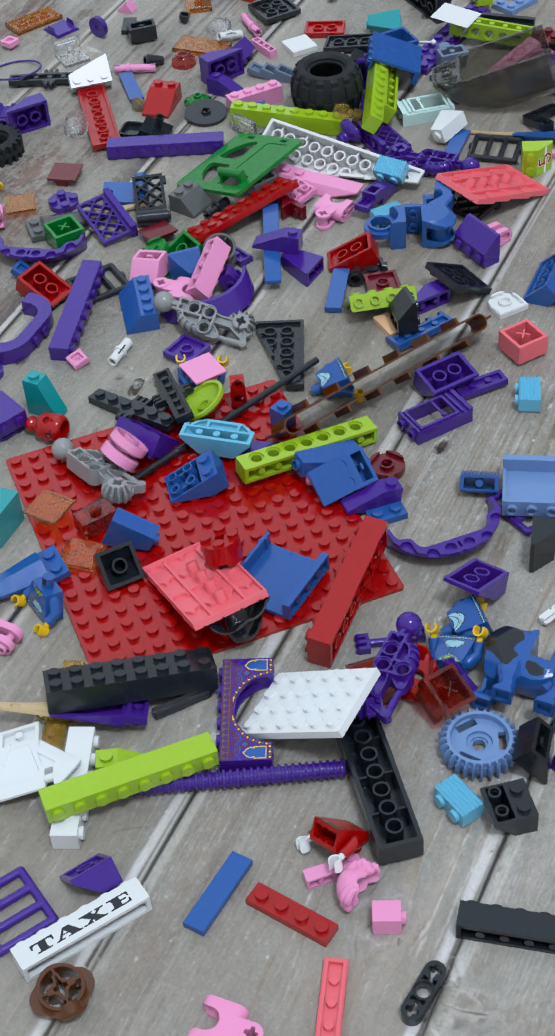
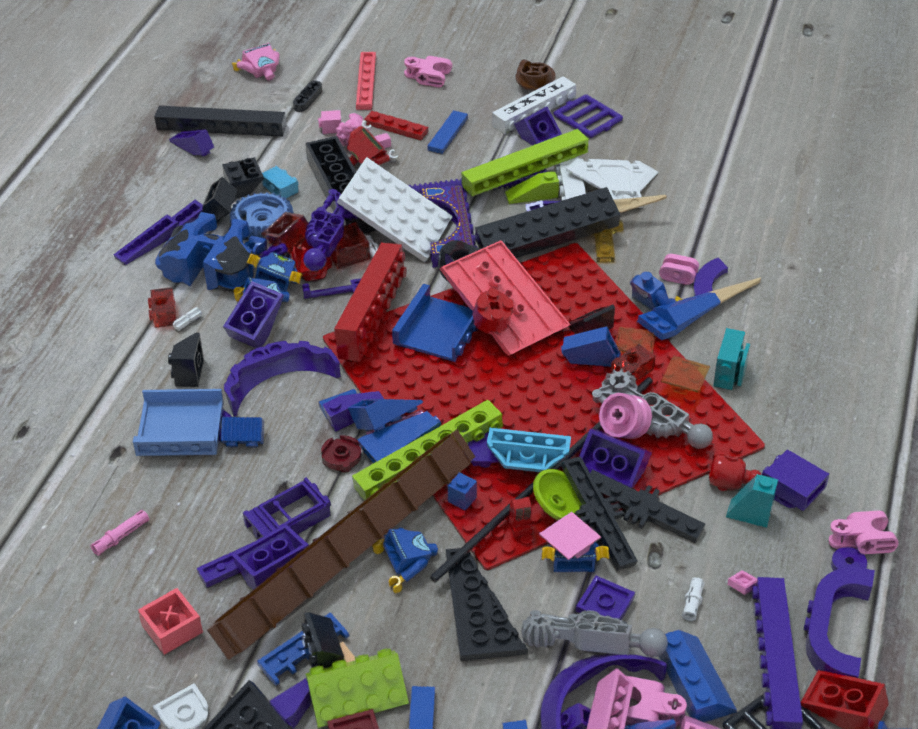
camera: 170 degrees right, 0 degrees up
blue slope [165,449,229,504] -> none
medium azure brick [515,376,541,412] -> none

